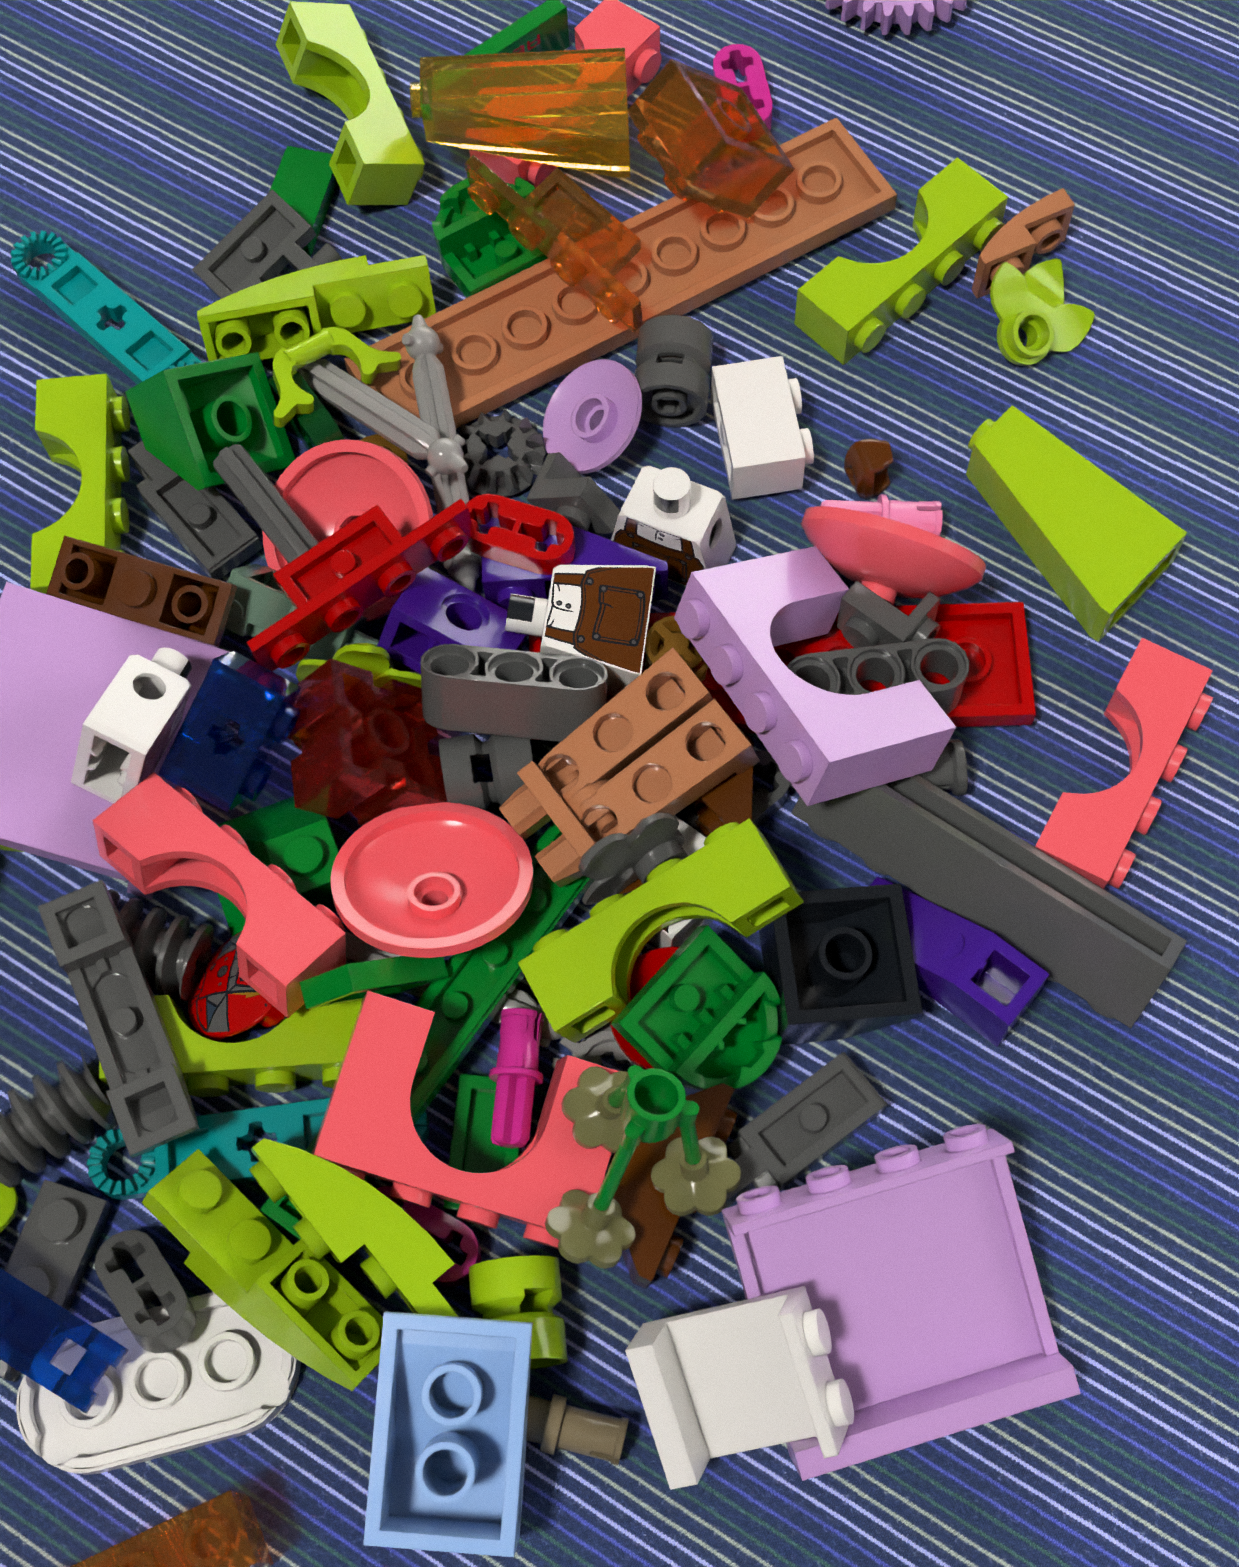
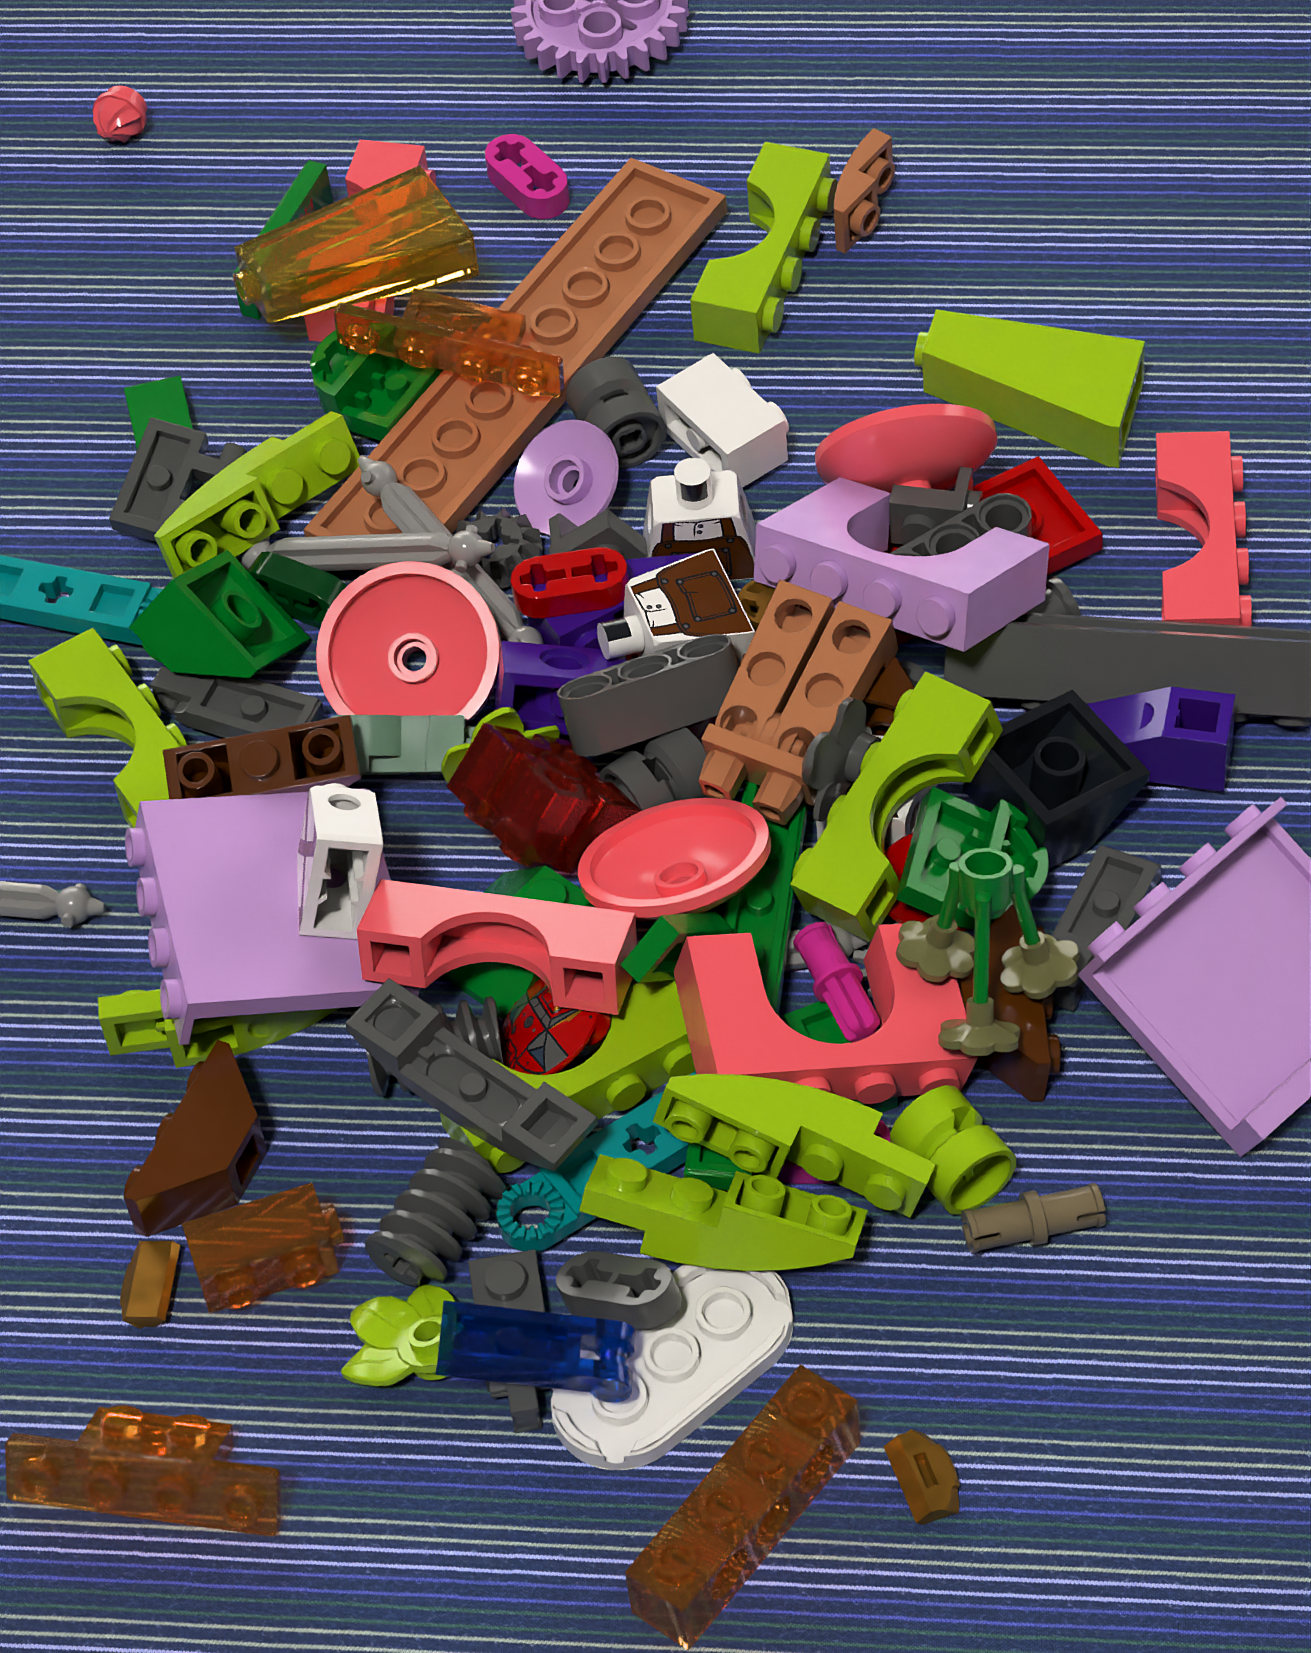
camera: 25 degrees left, 15 degrees down
clear blue brick [158,651,302,812] -> none
dark grey axle [213,444,319,563] -> none
red bracket [246,499,475,676] -> none
lime helmet [273,327,401,428] -> none
lime arch [276,1,425,205] -> none
light blue slope [363,1311,533,1557] -> none
white panel [625,1286,854,1490] -> none
clear orange brick [627,58,795,218] -> none
reddish brown piece [844,439,893,499] -> none
lime plate [990,258,1095,366] -> none

